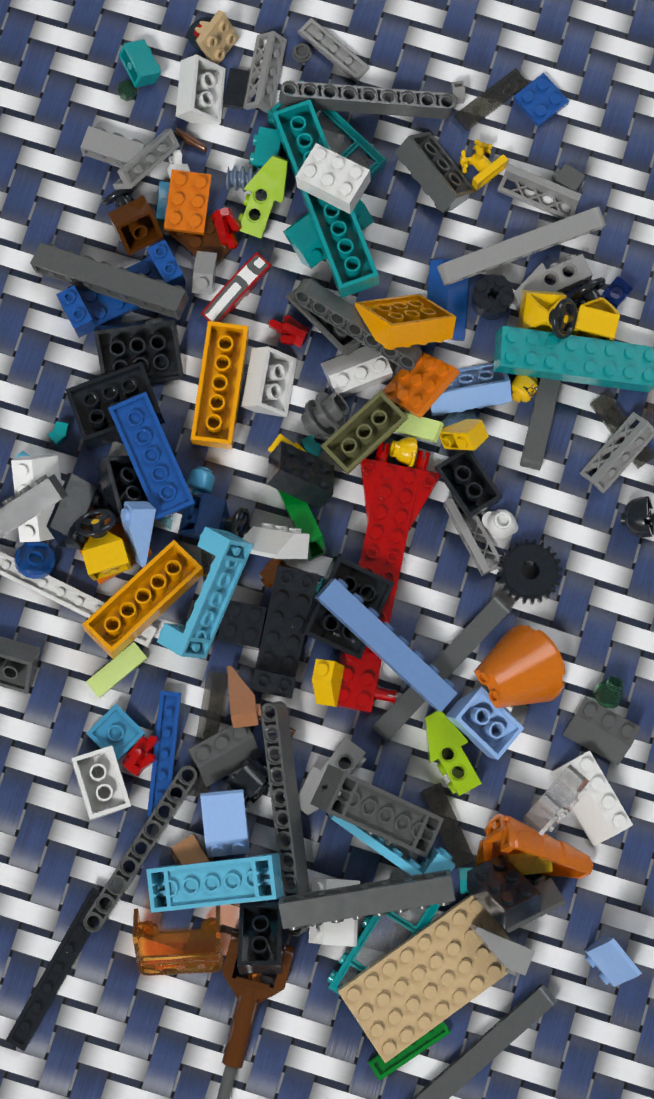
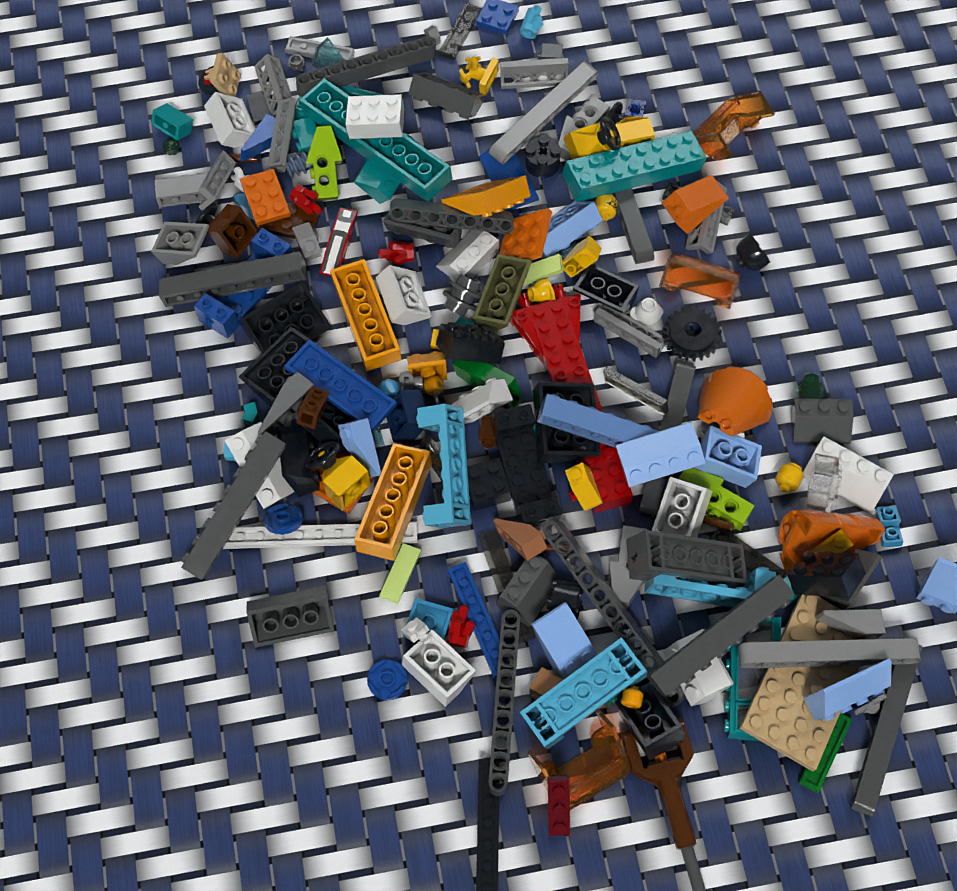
camera: 25 degrees left, 15 degrees down
none -> light grey slope [151,222,209,265]
none -> slope [241,114,275,162]
none -> dark grey wedge [258,372,314,436]
none -> light grey fence [267,97,296,173]
none -> reddish brown brick [296,386,330,429]
none -> clear light blue slope [311,37,345,69]
none -> blue tile [367,659,408,701]
none -> light grey piece [399,371,423,391]
none -> white plate [401,617,432,645]
none -> light orange slope [407,351,447,383]
none -> light orange piece [423,375,444,396]
none -> medium azure rock [520,5,543,39]
none -> dark red plate [547,776,570,836]
none -> clear smoke tile [603,367,669,415]
none -> light blue slope [615,422,706,487]
none -> light orange piece [621,686,644,709]
none -> white brick [652,477,713,538]
none -> clear orange windscreen [659,253,743,309]
none -> orange slope [661,175,729,234]
none -> reddish brown piece [703,516,734,531]
none -> light grey beam [738,638,921,668]
none -> yellow head [775,462,804,493]
none -> light blue slope [804,658,892,722]
none -> light grey piece [854,694,887,716]
none -> dark azure slope [876,506,904,547]

